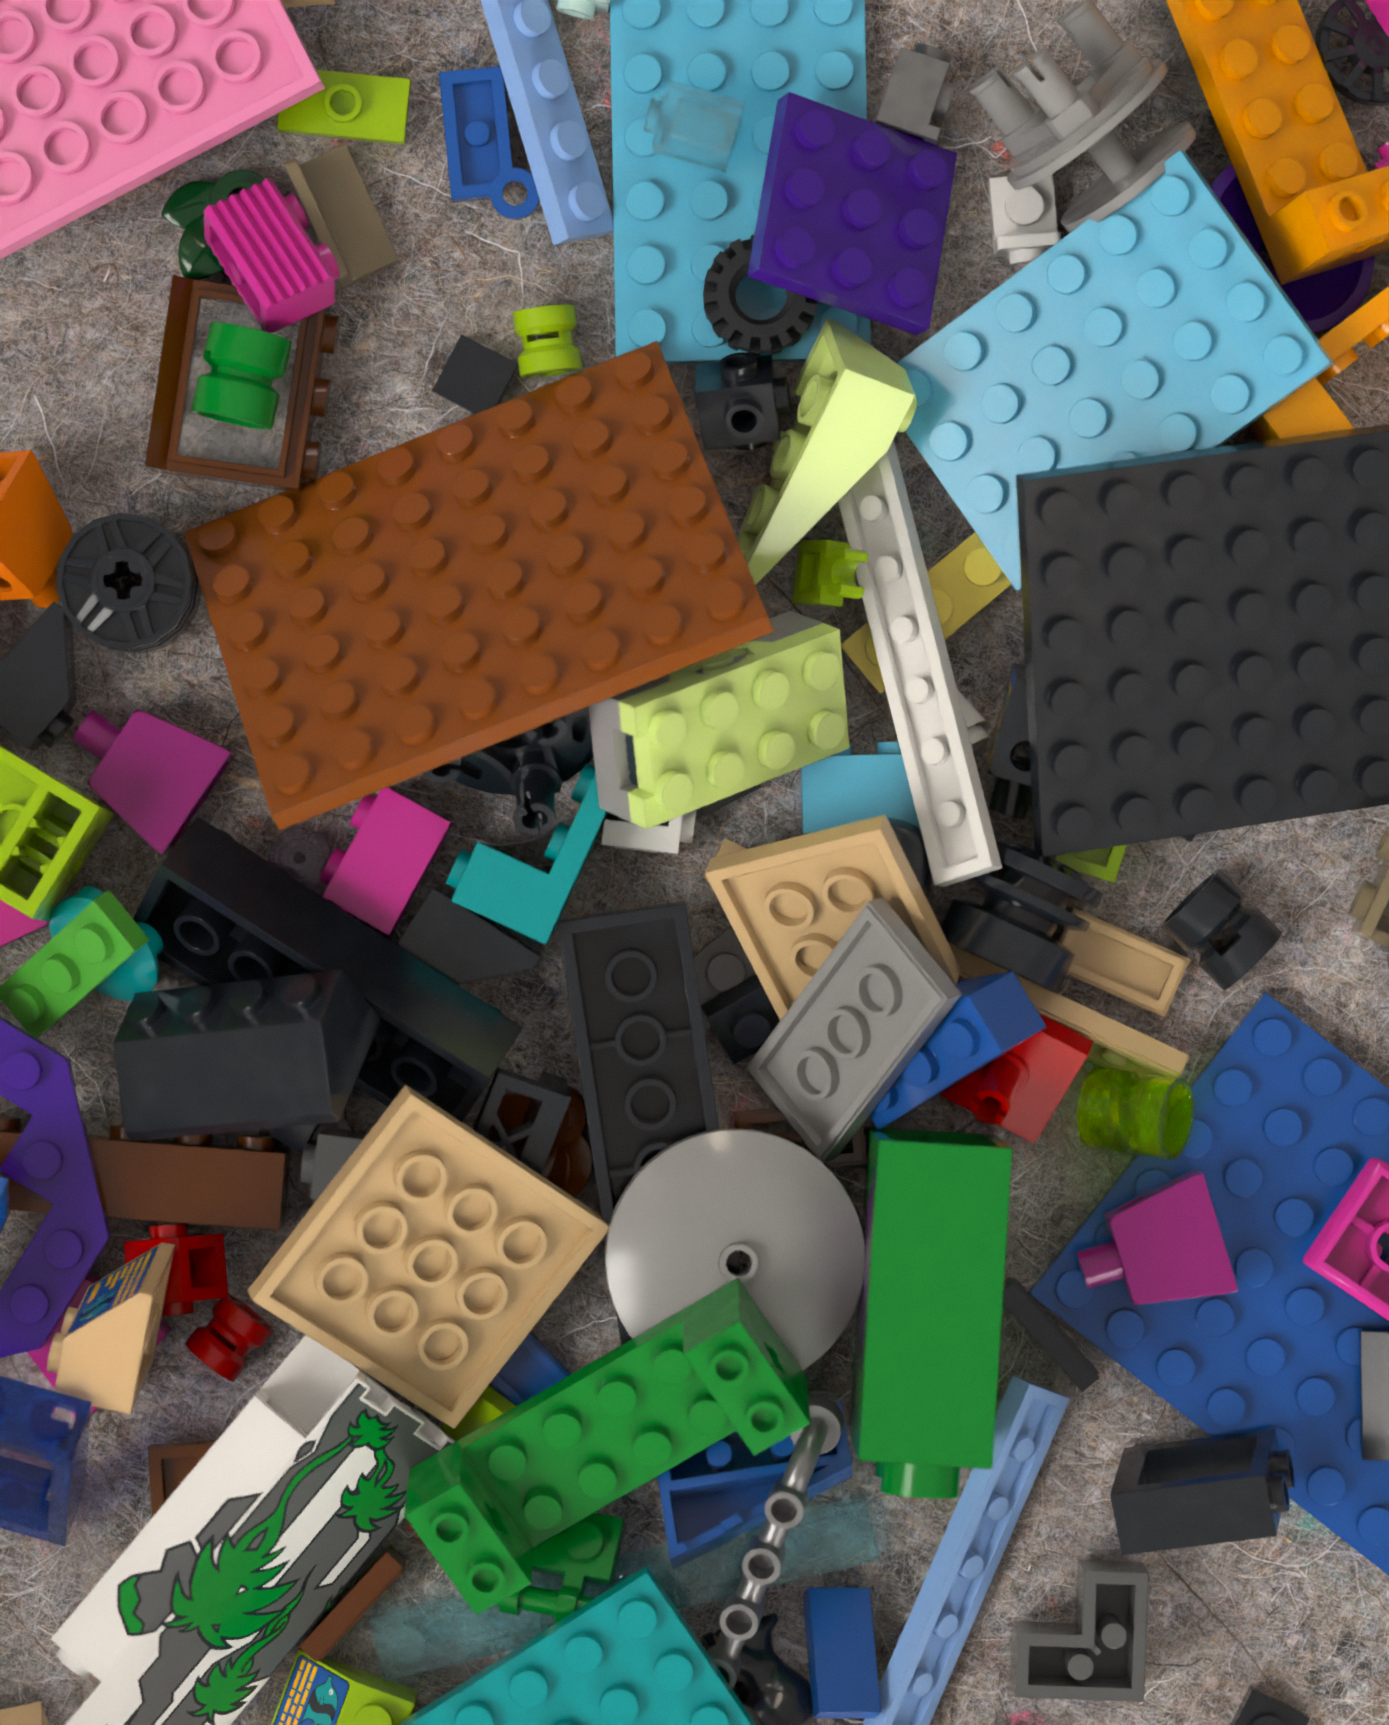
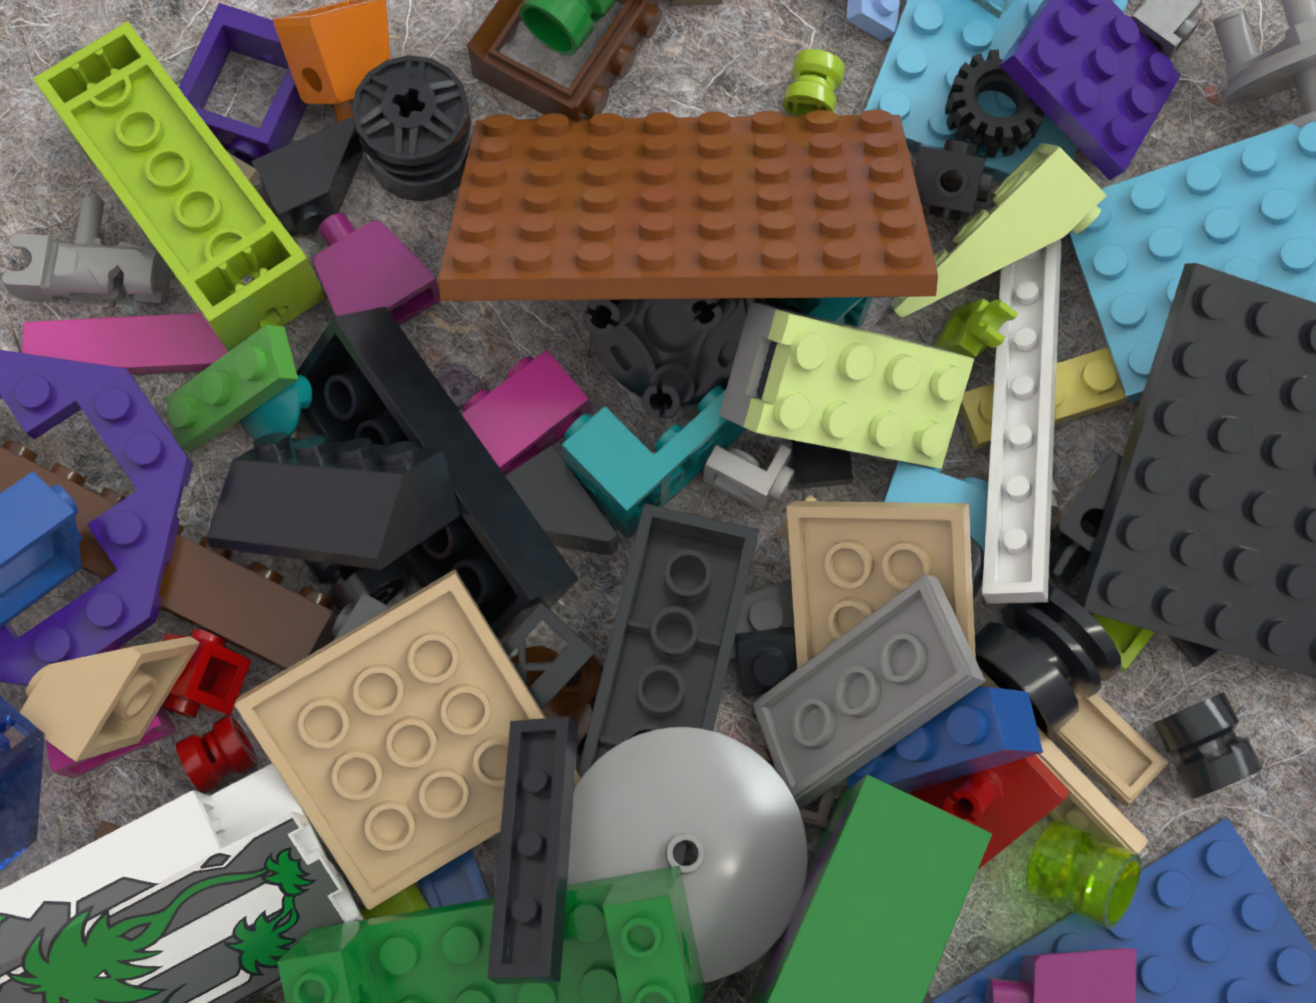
camera: 20 degrees right, 15 degrees down
black tile [432,334,519,414] -> none
white bracket [988,173,1061,266] -> none
none -> black plate [487,716,578,984]

